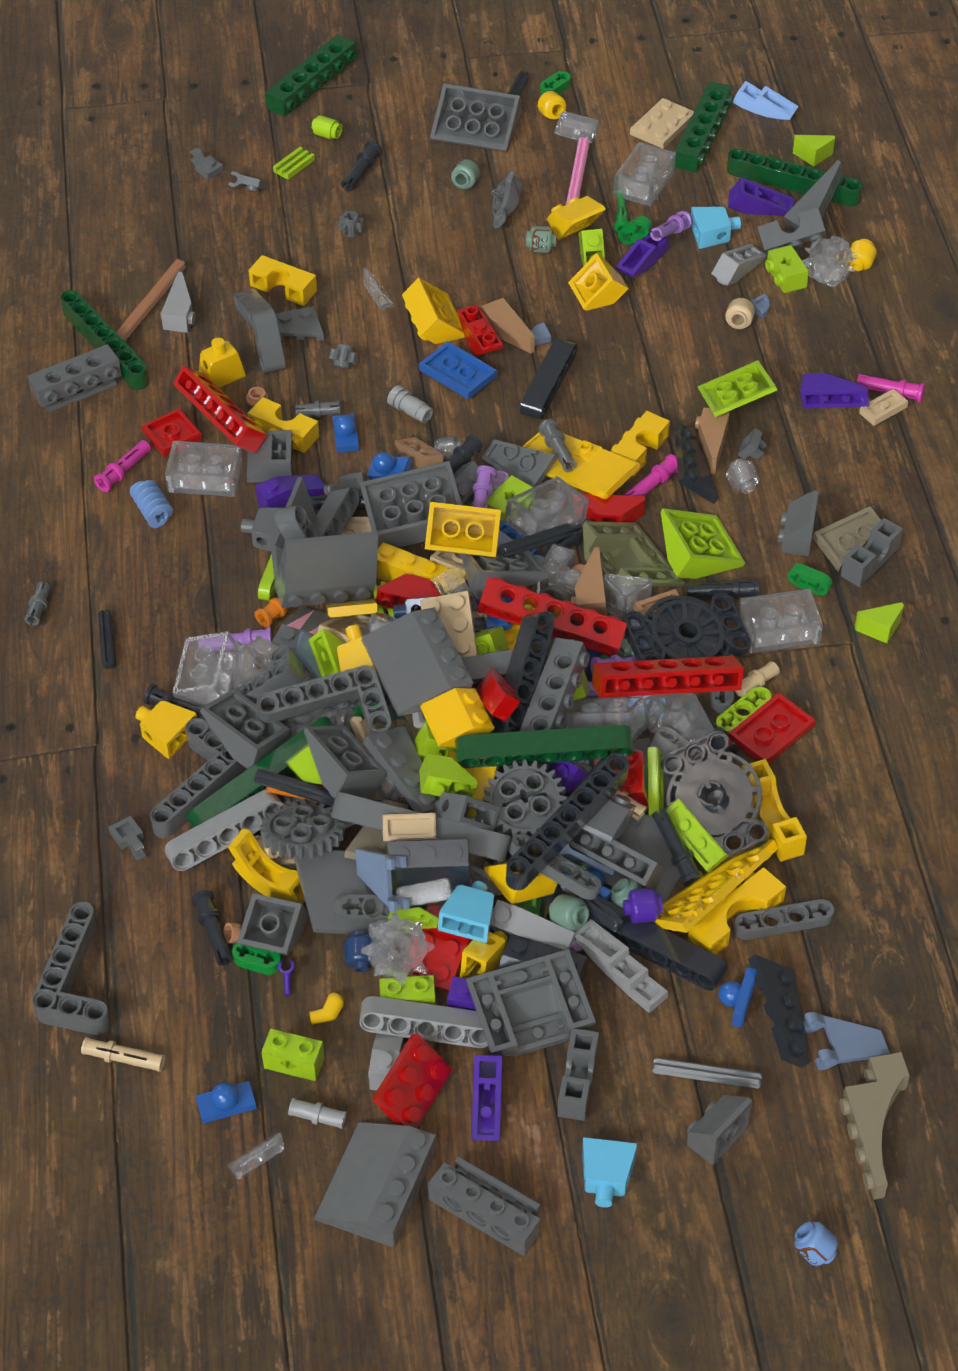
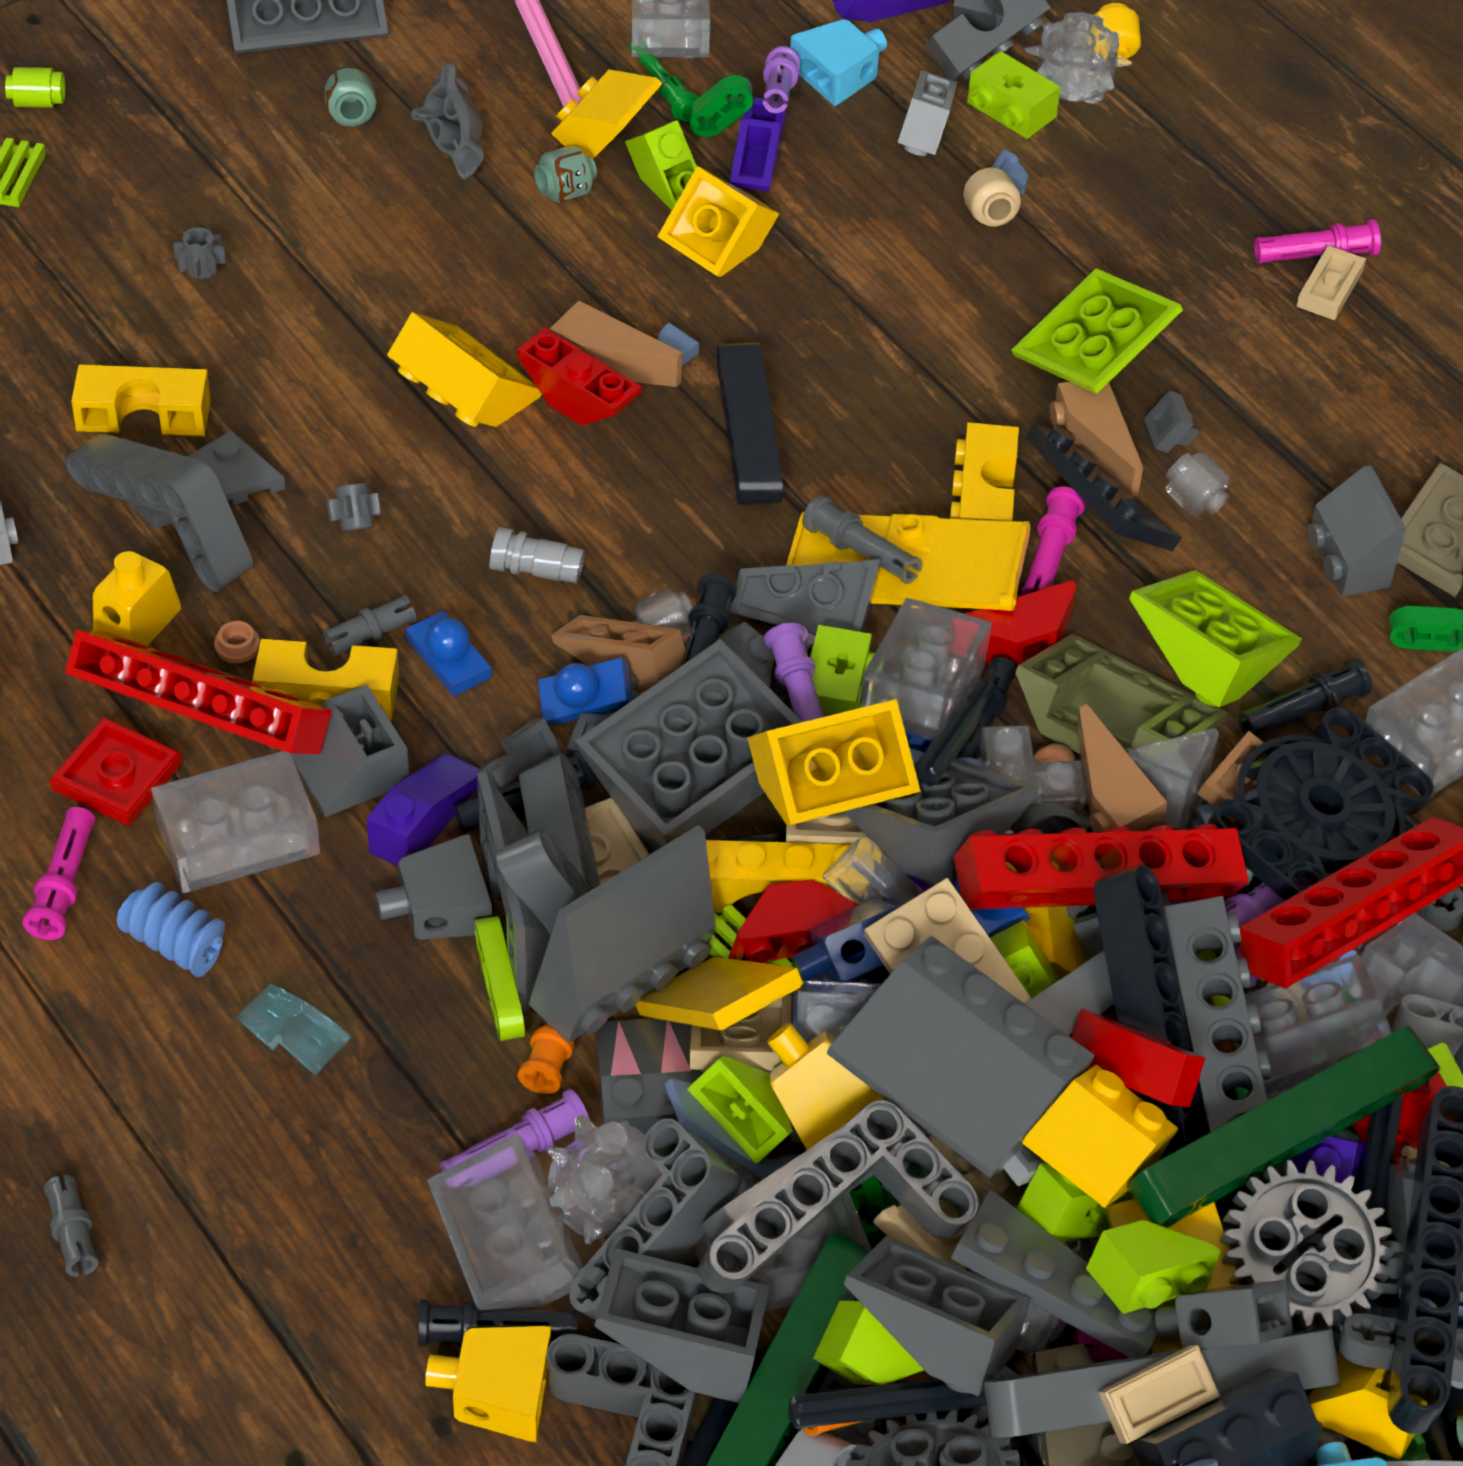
camera: 30 degrees left, 0 degrees up
black axle [98,610,116,669] -> none
black pin [341,141,382,191] -> none
clear slope [363,268,394,310] -> none
blue plate [419,341,497,400] -> none
dark purple slope [800,373,870,408] -> none
none -> clear light blue slope [237,984,351,1076]

